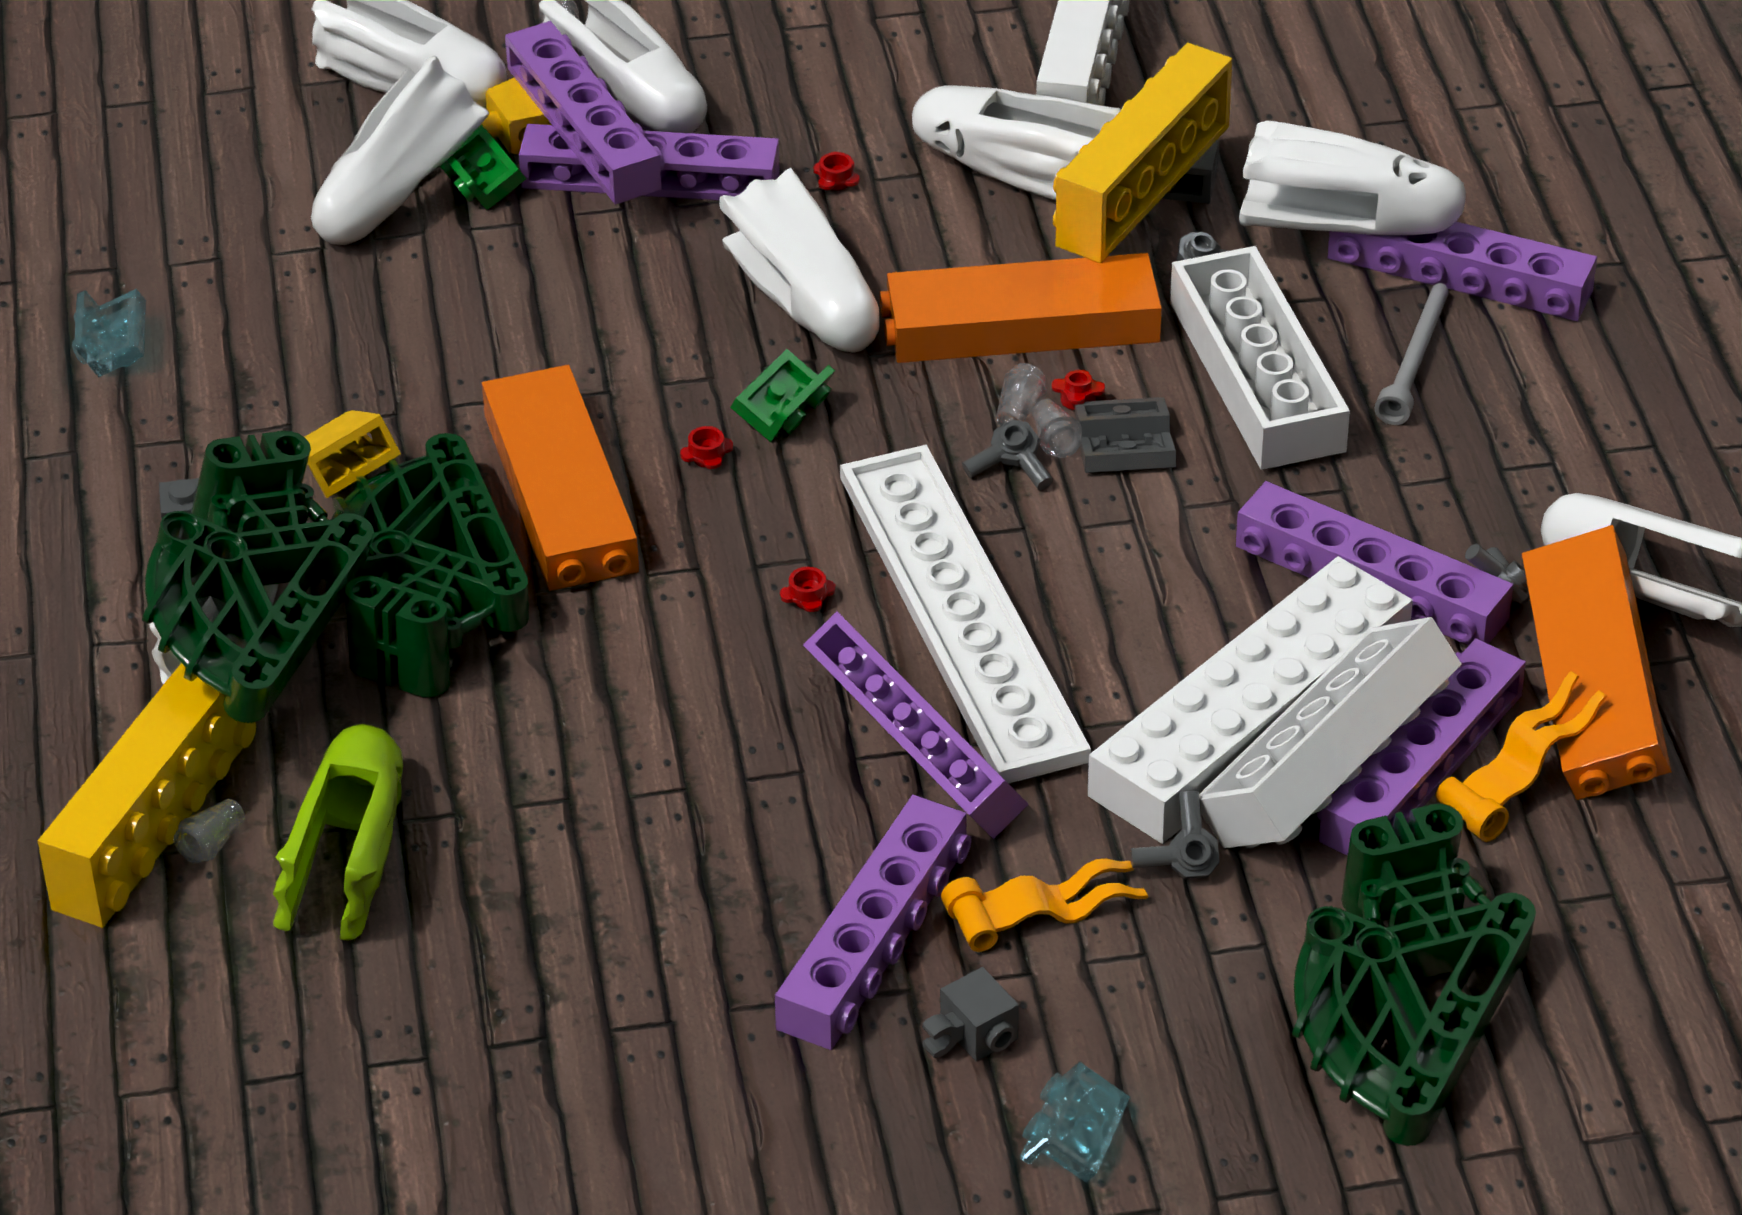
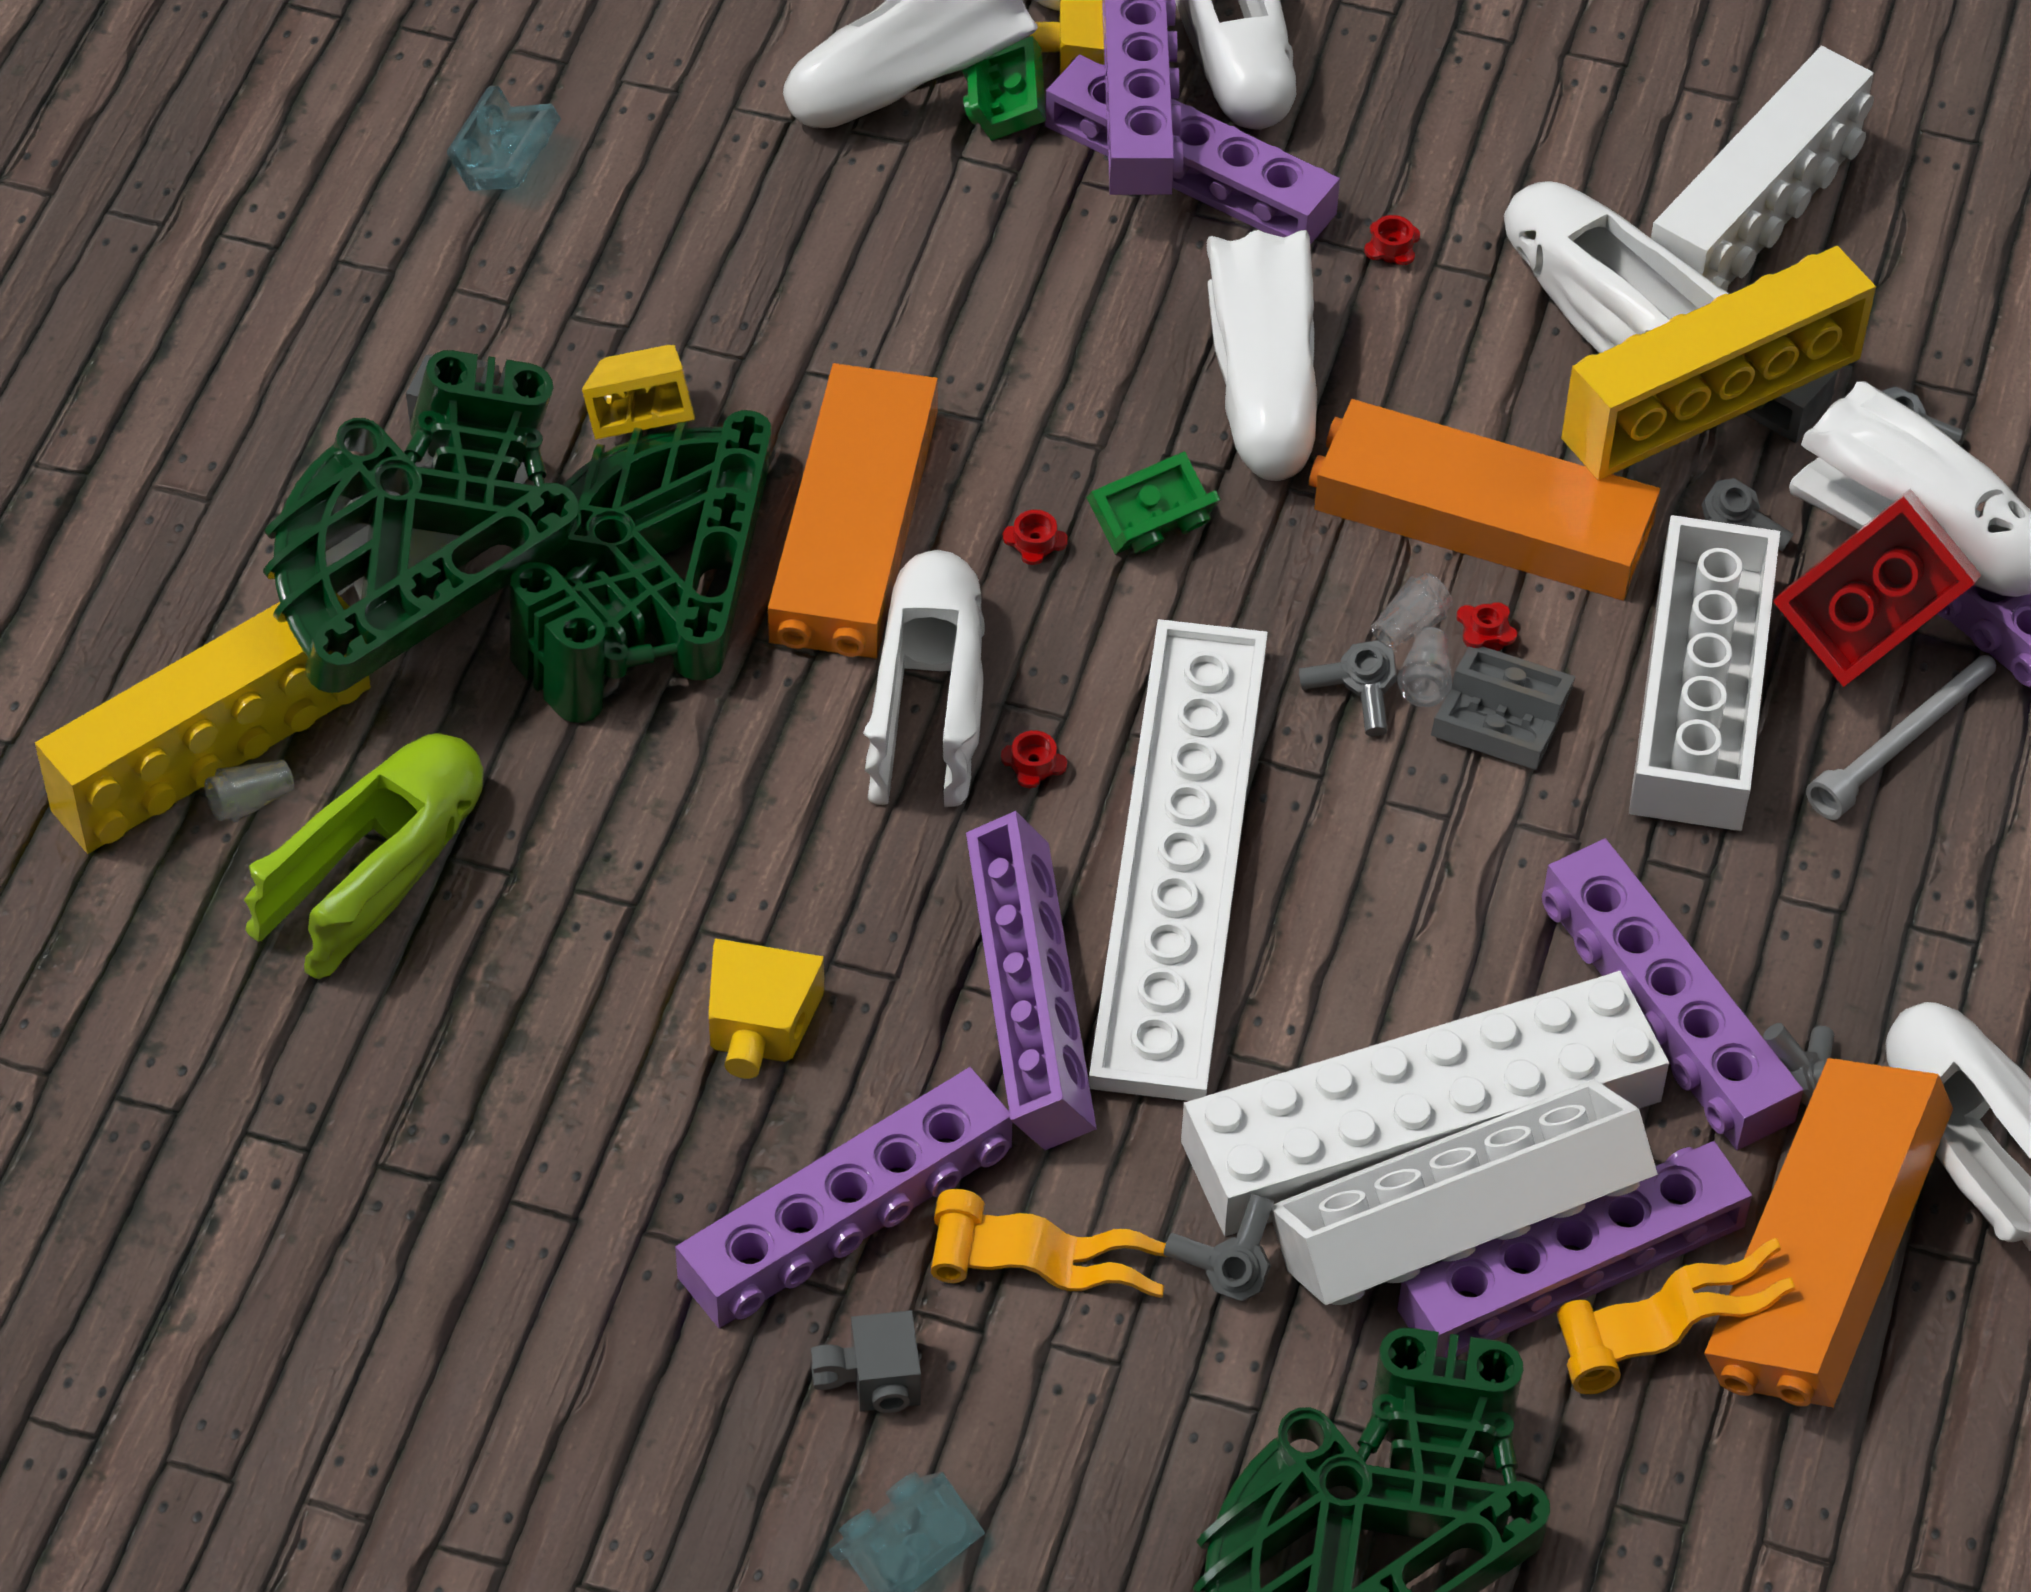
camera: 25 degrees right, 10 degrees up
none -> yellow torso [709,938,824,1079]
none -> white piece [863,550,985,807]
none -> red brick [1773,489,1981,687]

